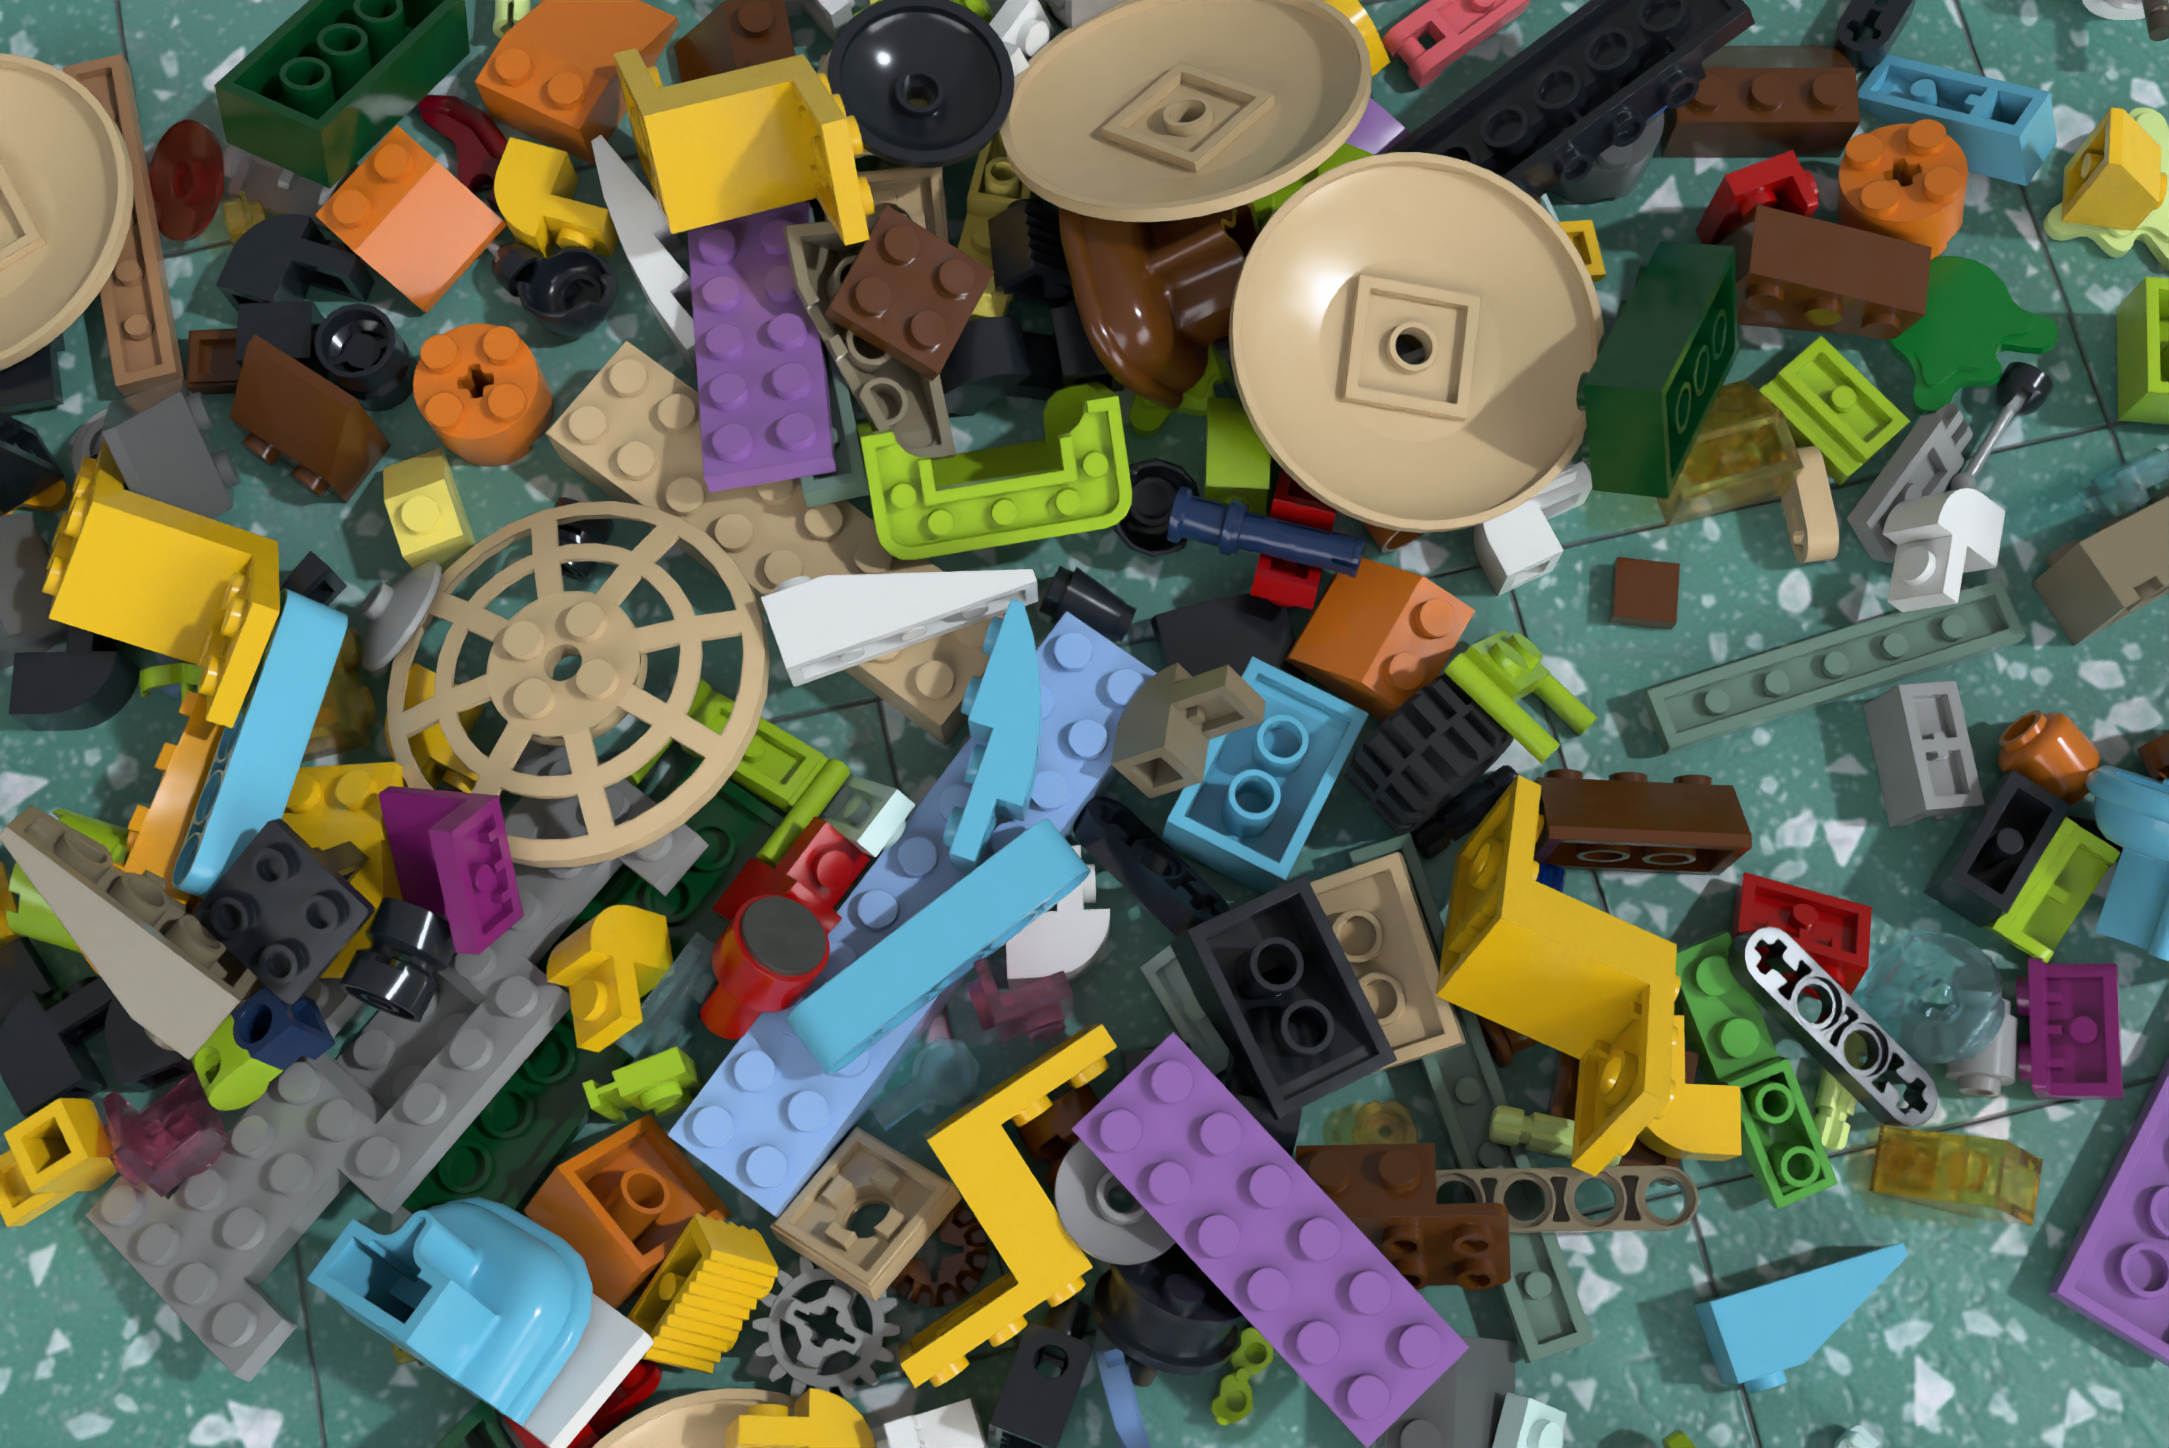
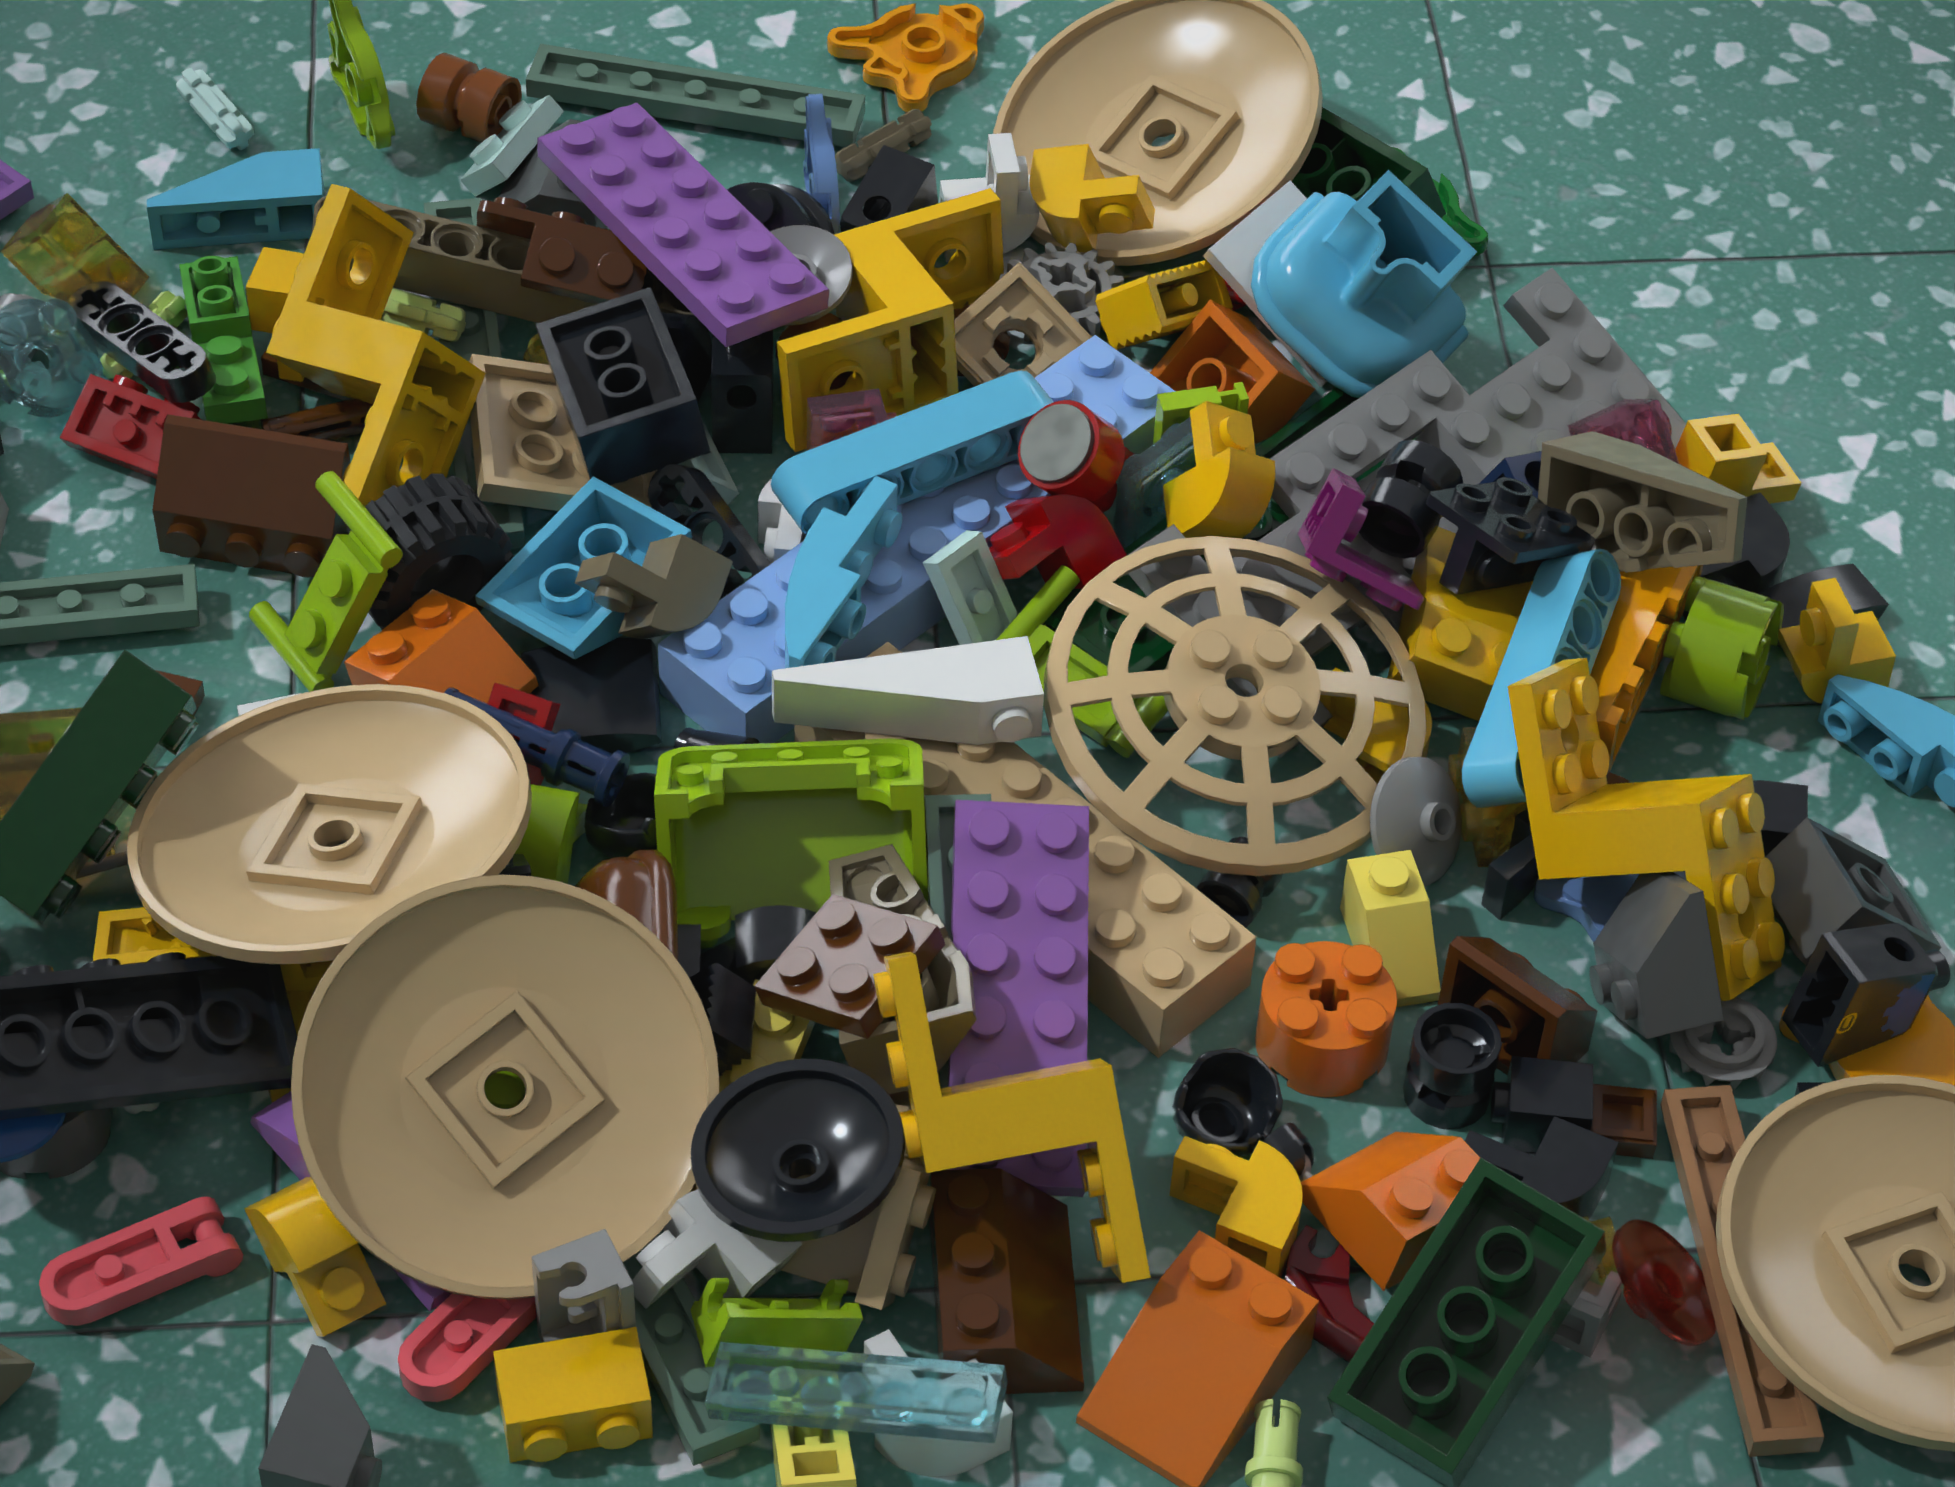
camera: 175 degrees left, 25 degrees down
white slope [591,135,697,375] -> none

